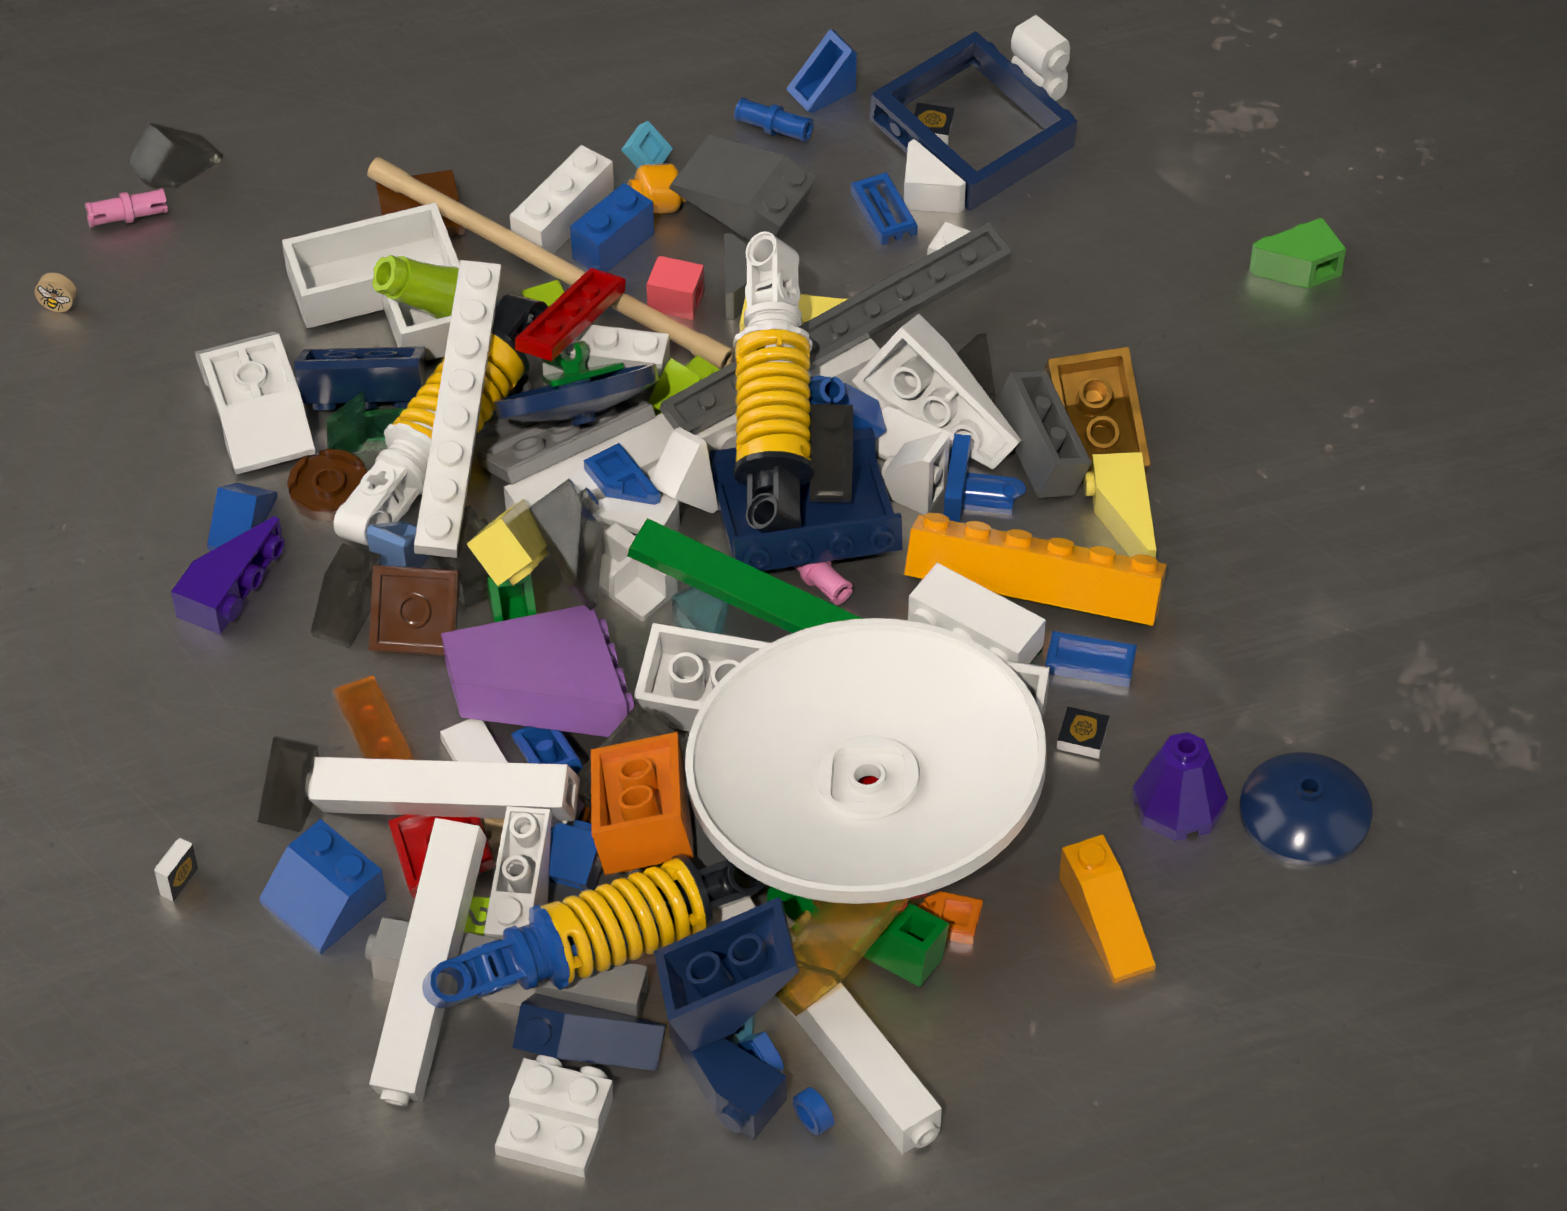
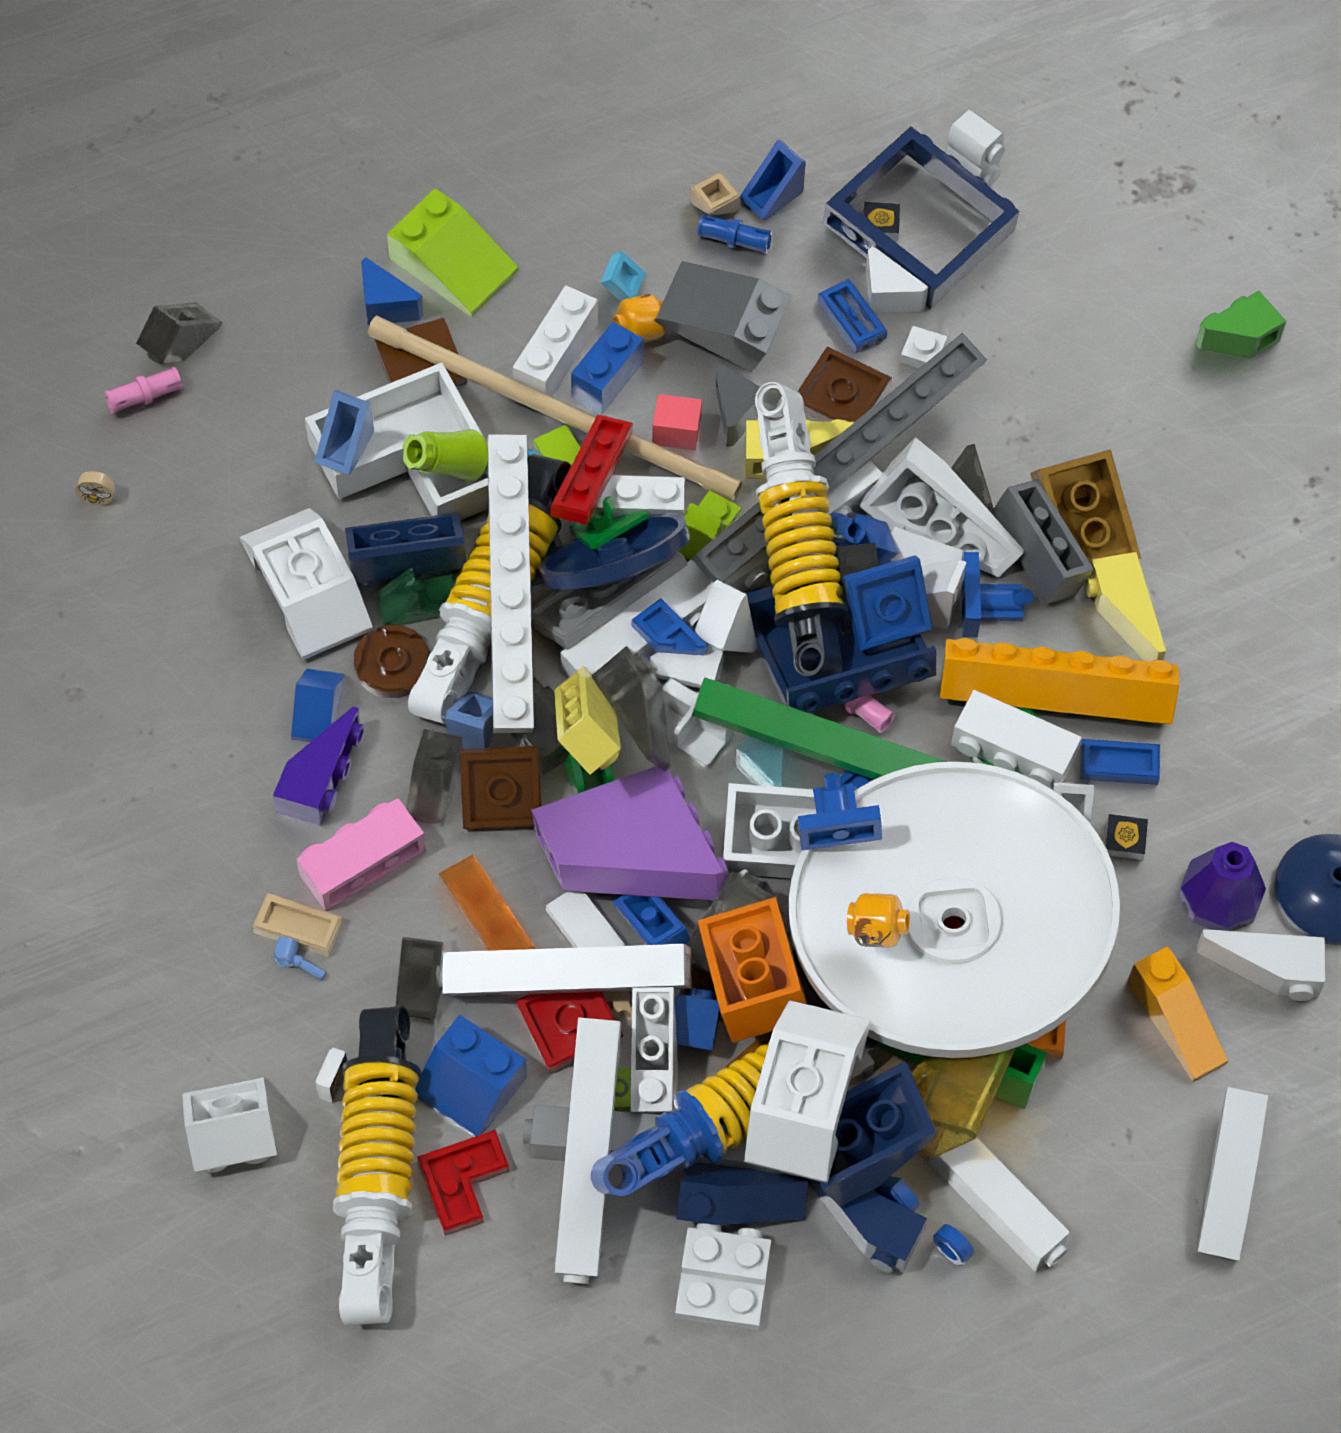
camera: 10 degrees left, 10 degrees up
none -> white slope [182,1077,277,1172]
none -> tan tile [252,893,343,957]
none -> medium blue hand [274,936,326,980]
none -> bright pink brick [297,798,426,911]
none -> medium blue slope [314,390,374,475]
none -> piece [333,1006,421,1325]
none -> blue slope [361,257,424,325]
none -> lime slope [387,188,519,317]
none -> red tile [417,1130,510,1236]
none -> tan slope [690,172,740,216]
none -> white slope [744,1000,871,1183]
none -> reddish brown tile [797,346,892,422]
none -> blue piece [798,773,882,851]
none -> blue tile [843,555,933,652]
none -> light orange head [847,893,910,948]
none -> white slope [1196,1087,1268,1261]
none -> white slope [1197,929,1325,1001]

